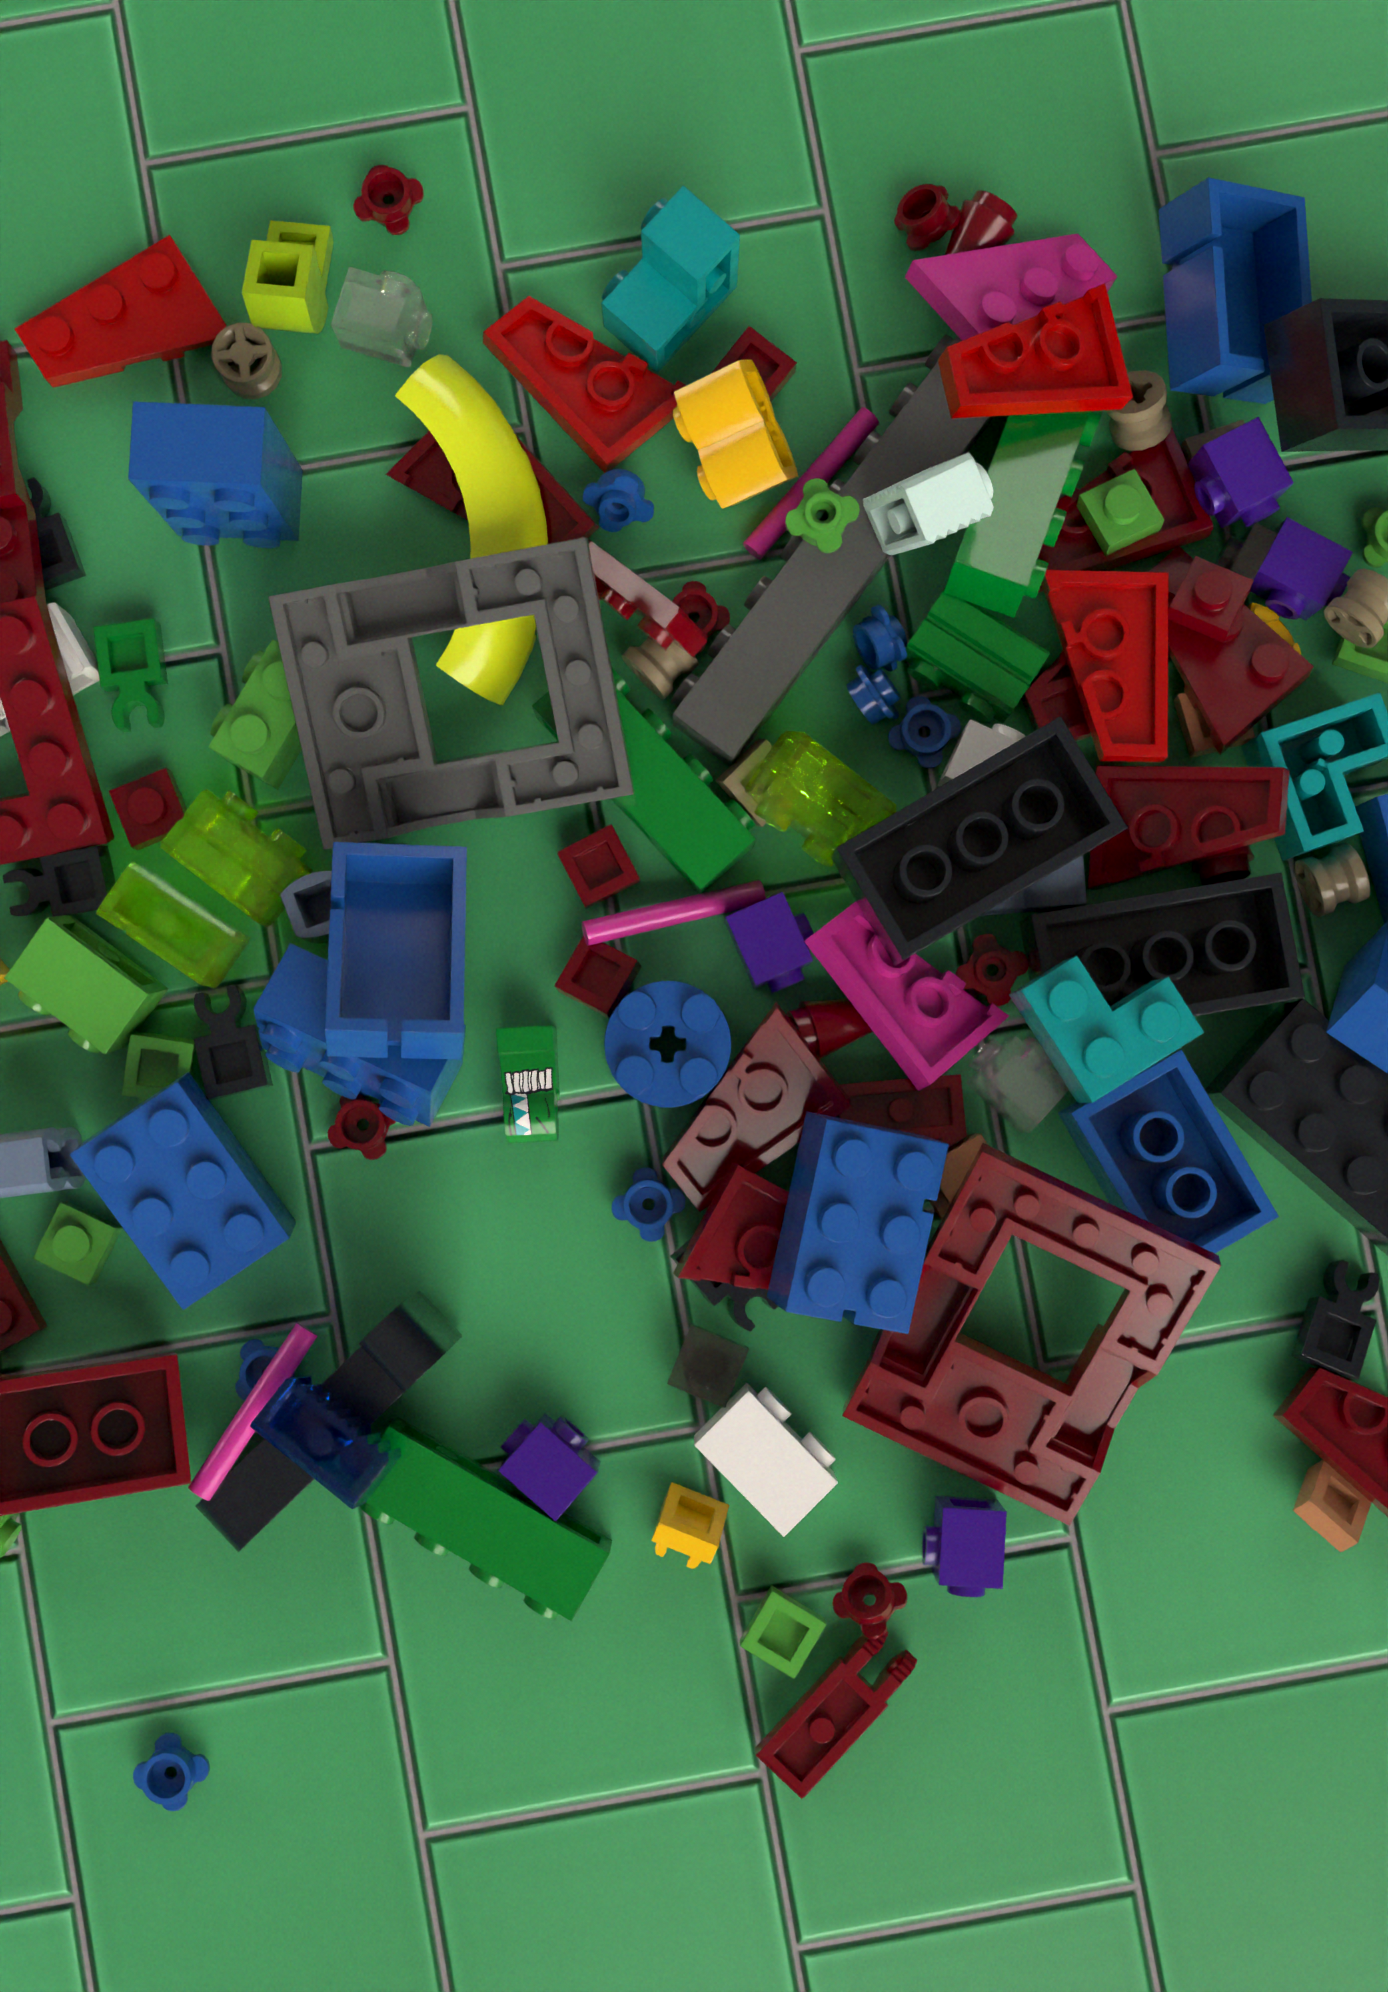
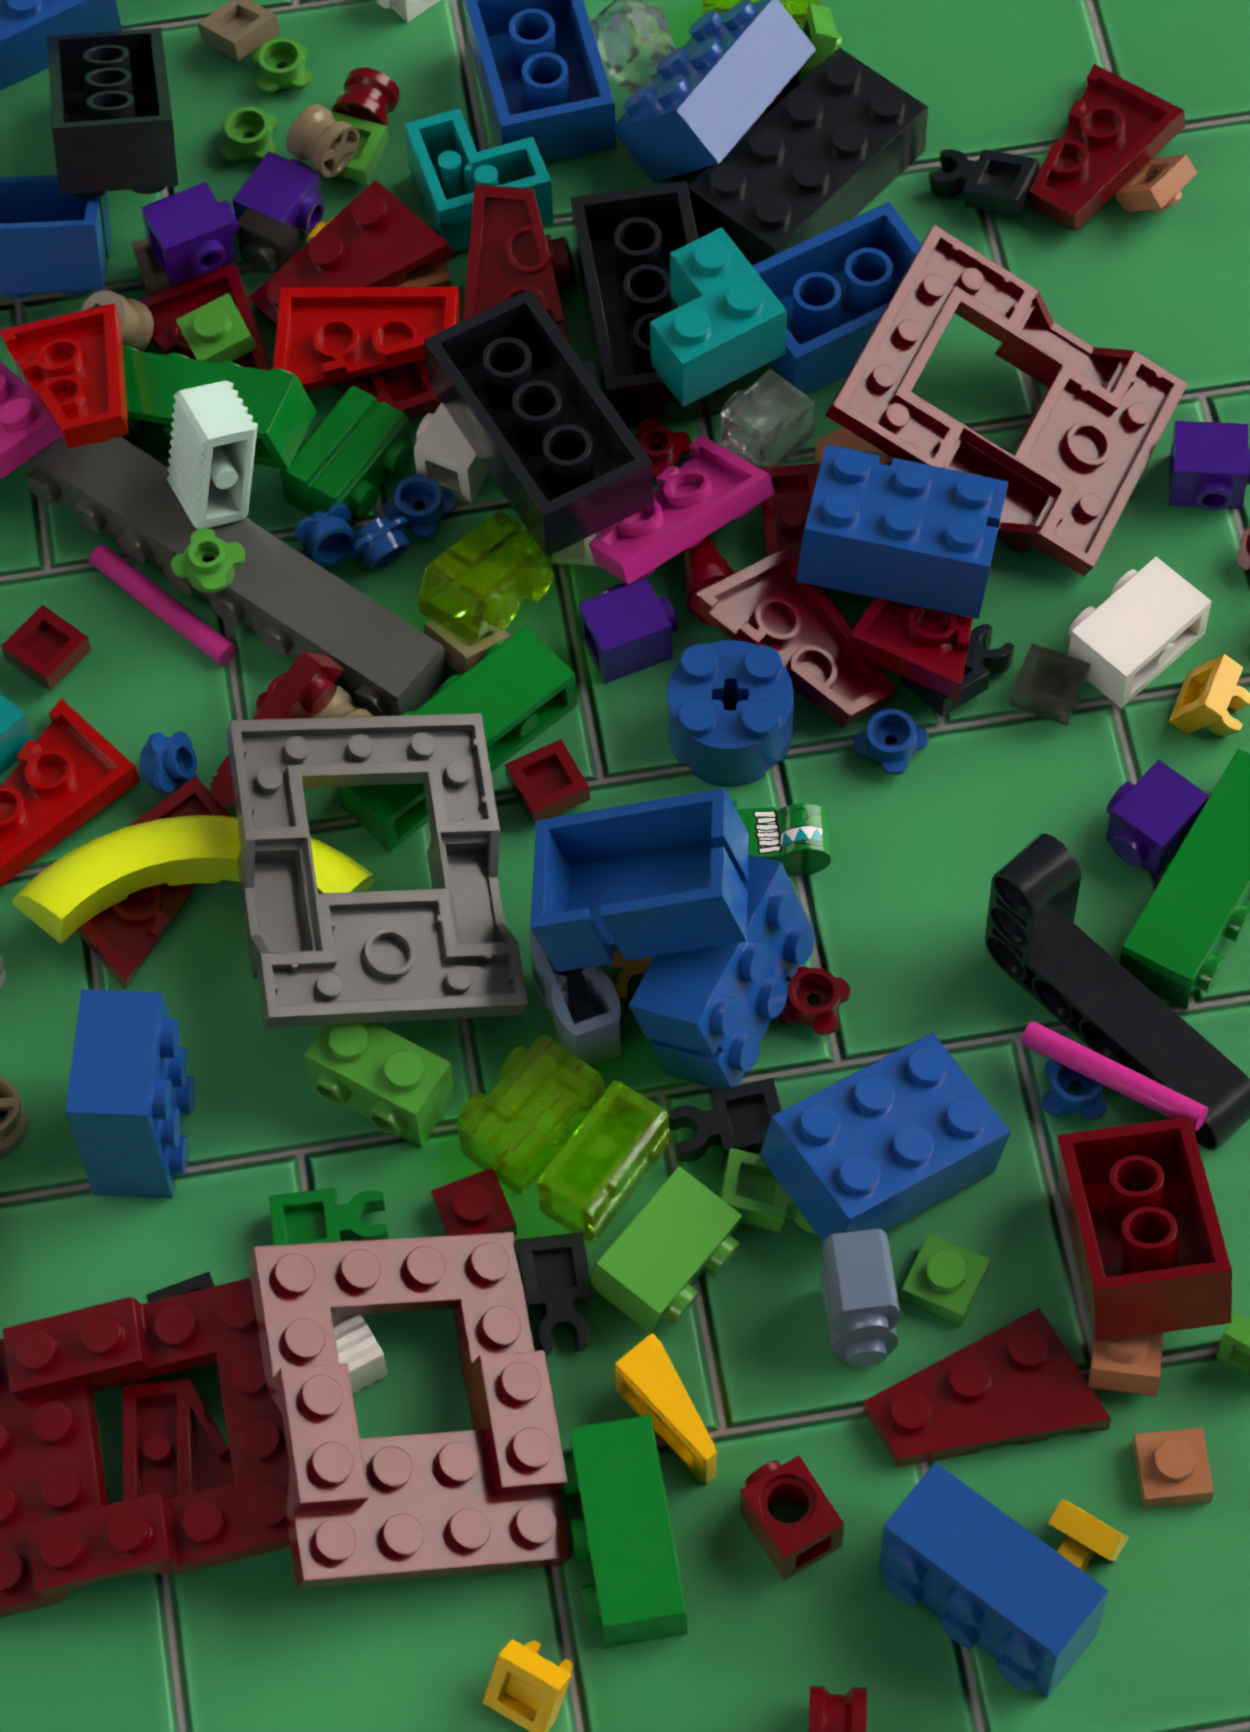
camera: 85 degrees left, 25 degrees down
clear blue brick [250,1376,401,1509] -> none
dark red plate [554,936,642,1019] -> none
dark pink bar [582,880,766,946] -> none
yellow brick [673,359,799,509] -> none
dark red plate [1168,556,1254,643] -> none
dark tan wheel [1294,842,1370,917] -> none

